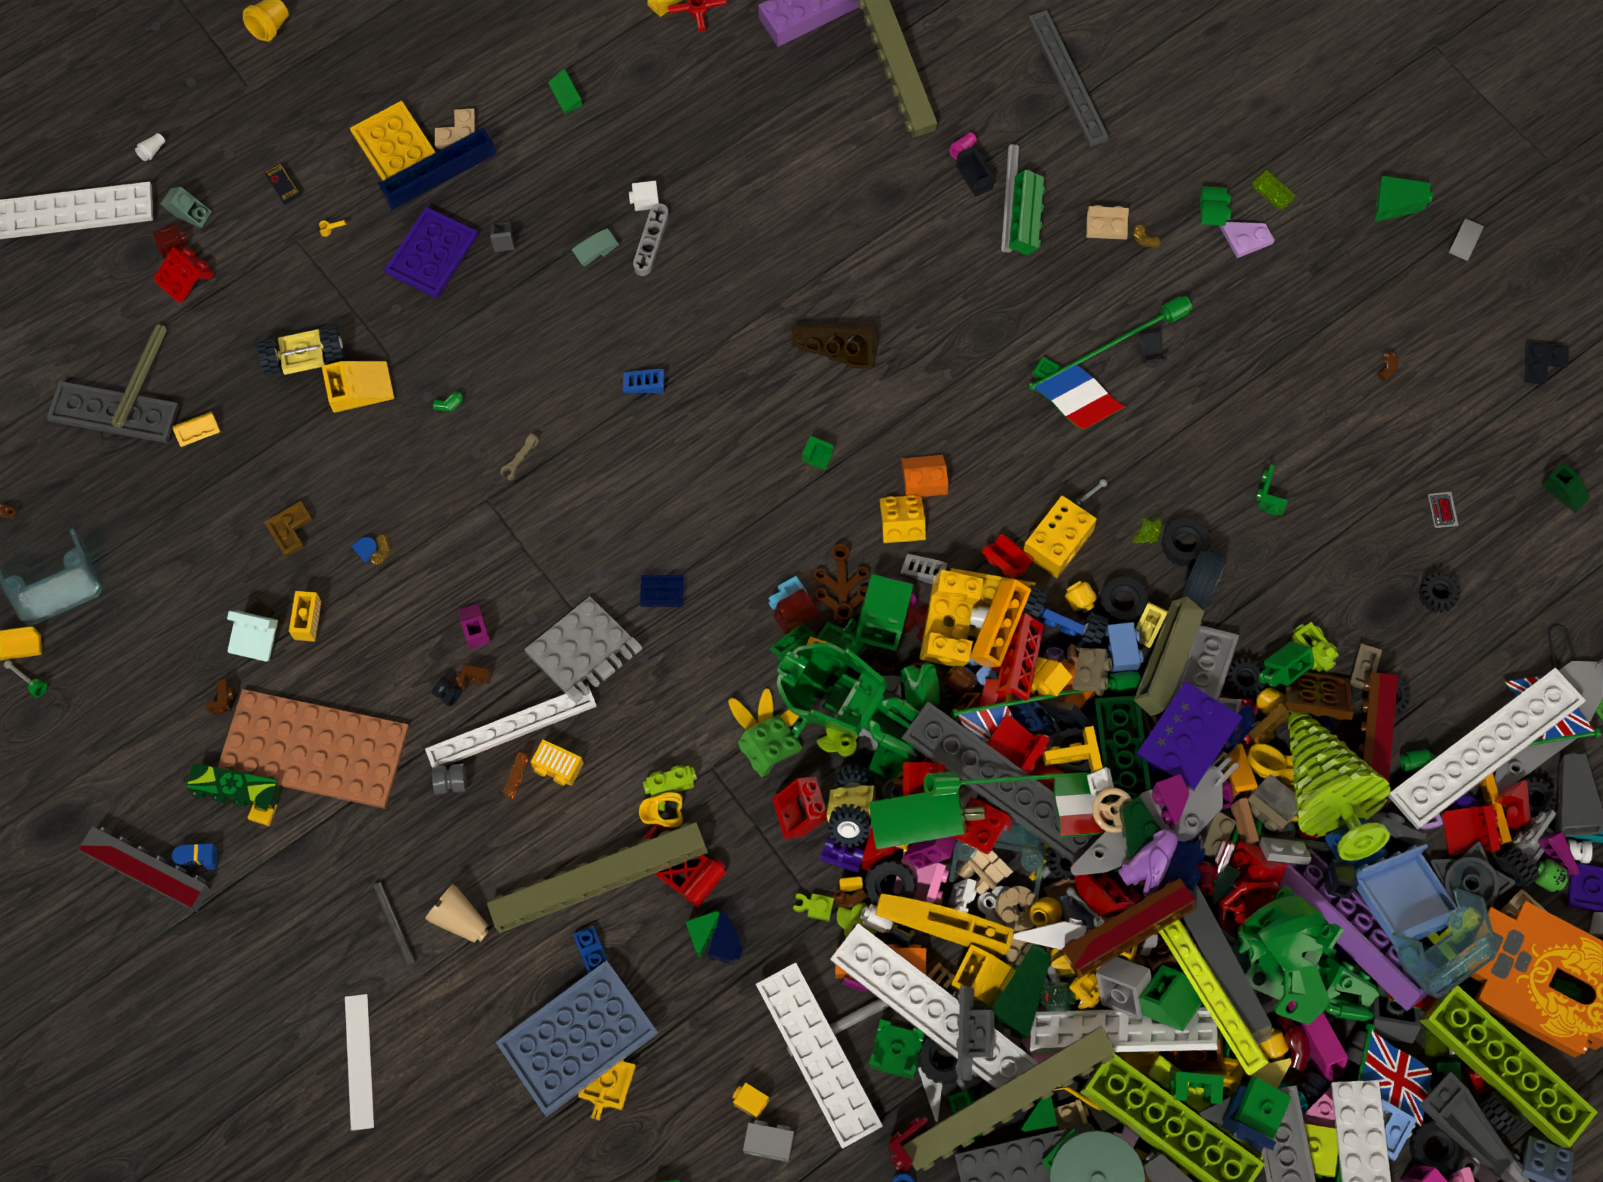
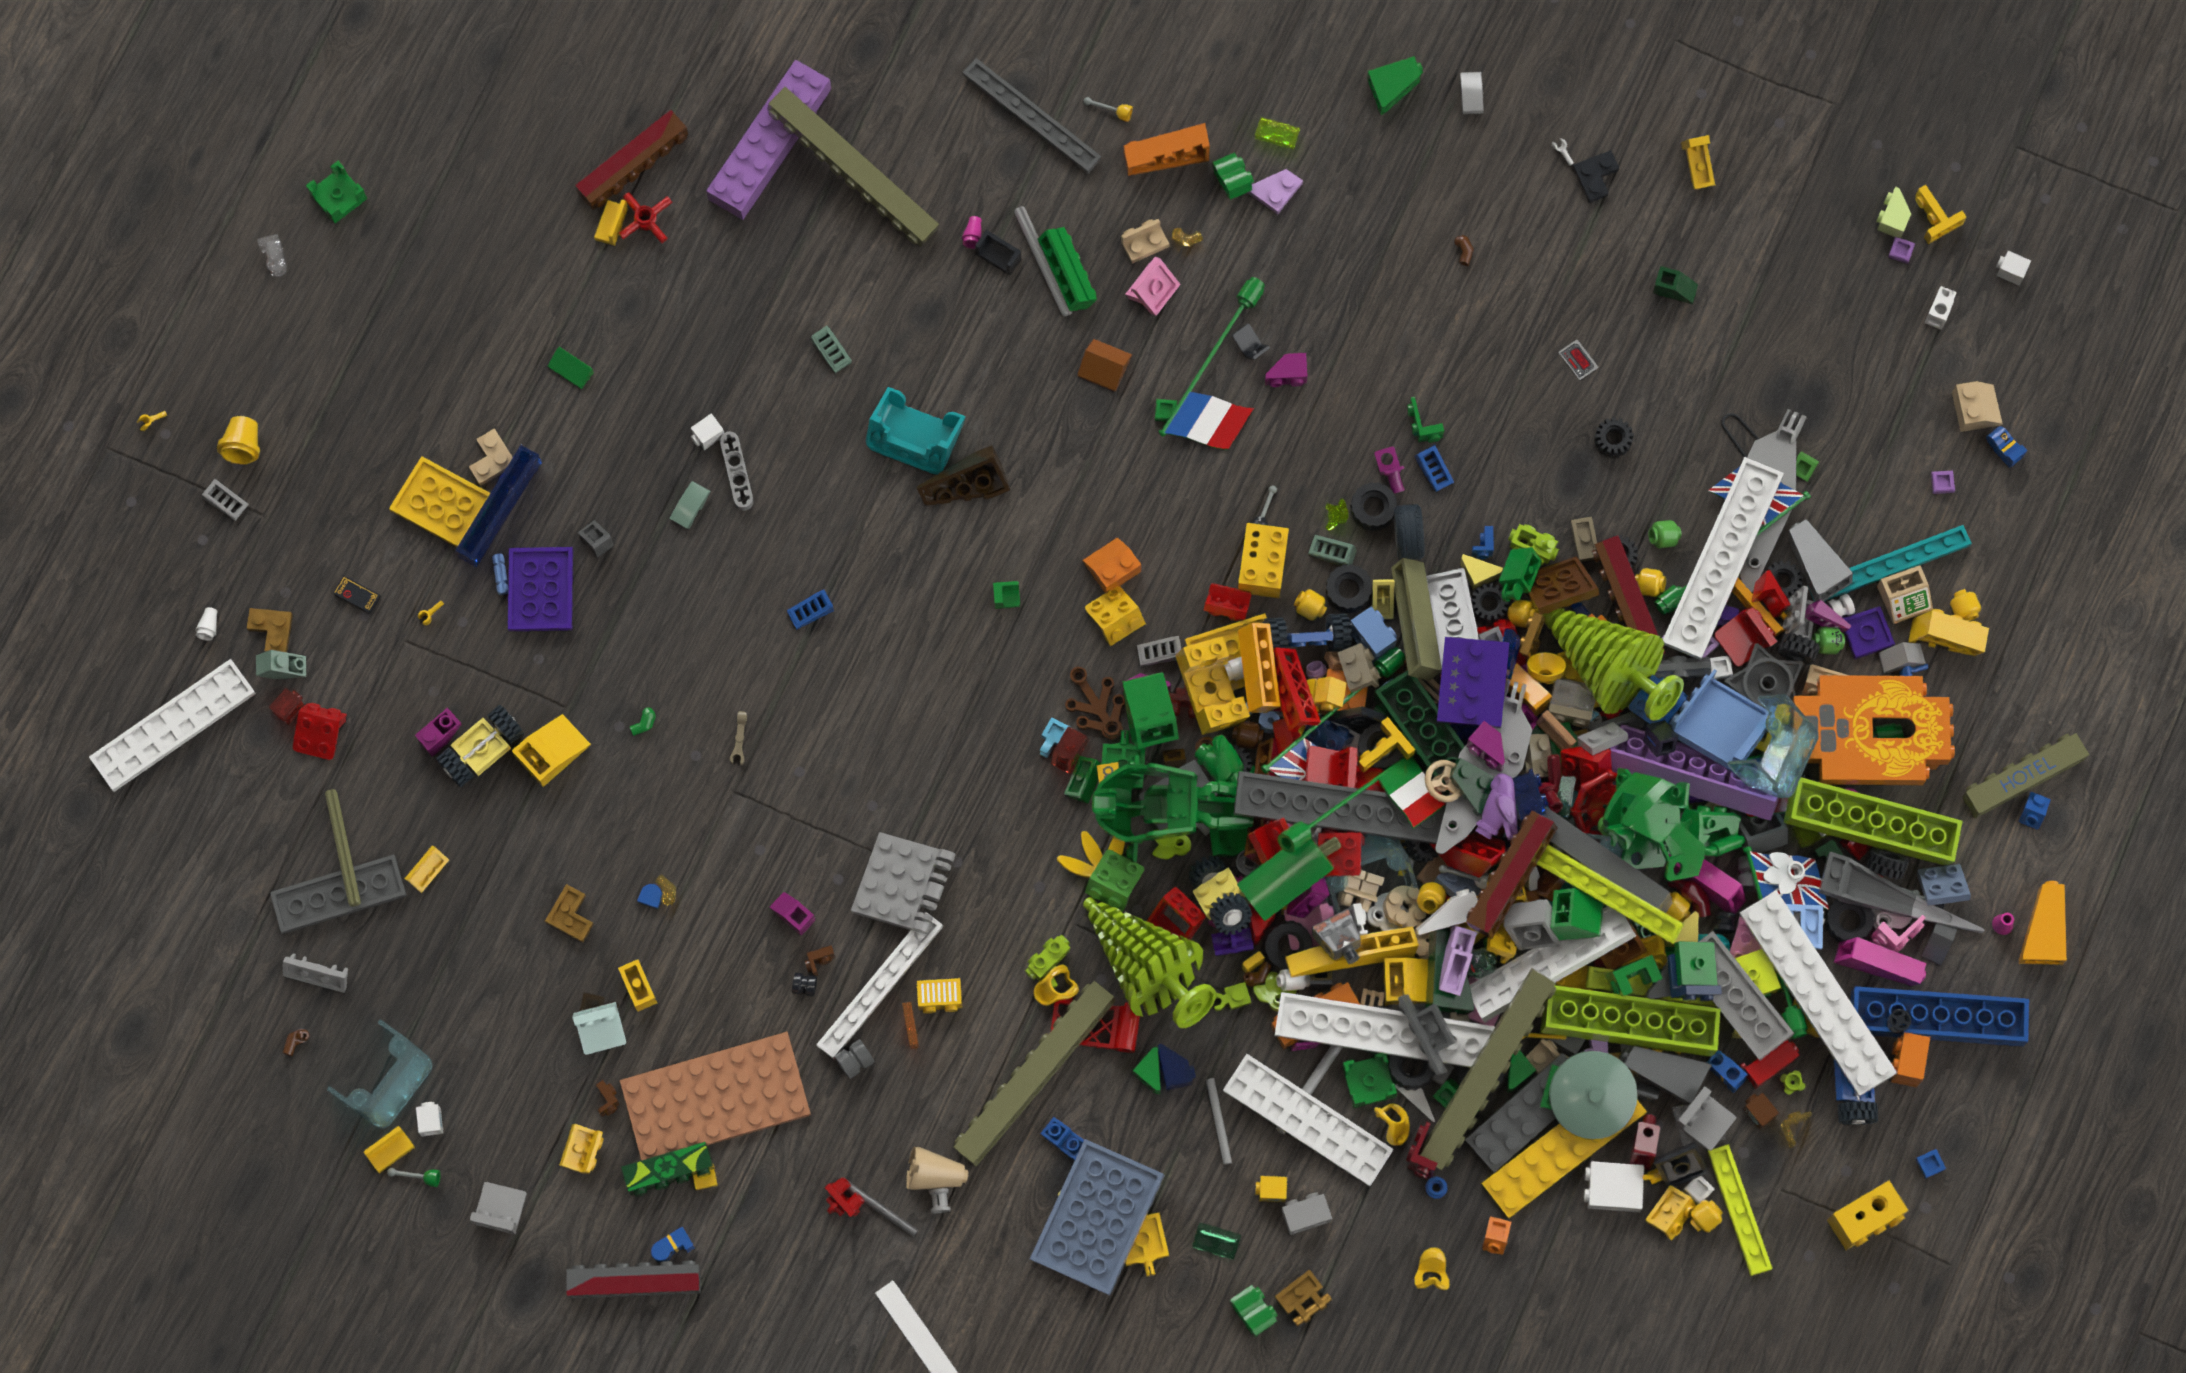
camera: 30 degrees left, 5 degrees up
clear blue plate [640,575,684,607] -> none
white tile [1087,767,1114,797] -> none
none -> light grey slope [201,479,249,521]
none -> pearl gold plate [247,608,293,653]
none -> light grey plate [283,953,348,993]
none -> magenta slope [415,708,461,757]
none -> white brick [416,1102,443,1137]
none -> light grey bracket [470,1182,527,1235]
none -> medium blue axle [492,554,508,595]
none -> yellow bracket [559,1124,603,1174]
none -> sand green slope [811,326,852,374]
none -> red hips [825,1178,865,1217]
none -> teal windscreen [866,387,965,474]
none -> light grey bush [929,1188,951,1213]
none -> dark orange slope [1077,339,1132,392]
none -> lime plant [1083,897,1216,1028]
none -> hinge [1084,97,1133,122]
none -> orange wedge [1124,123,1210,176]
none -> bright pink bracket [1125,257,1180,316]
none -> clear green slope [1192,1222,1241,1260]
none -> light grey bar [1206,1078,1232,1165]
none -> magenta slope [1265,353,1308,387]
none -> sand green slope [1308,535,1357,566]
none -> torso [1312,909,1361,964]
none -> magenta bracket [1374,446,1405,493]
none -> yellow piece [1374,1104,1409,1146]
none -> blue slope [1414,445,1454,492]
none -> lavender slope [1439,925,1477,996]
none -> light yellow slope [1460,554,1503,590]
none -> blue bracket [1471,526,1494,559]
none -> white hand [1552,138,1574,166]
none -> yellow head [1635,568,1666,597]
none -> bright green head [1648,520,1682,549]
none -> white tile [1710,656,1733,680]
none -> white plate [1763,852,1805,894]

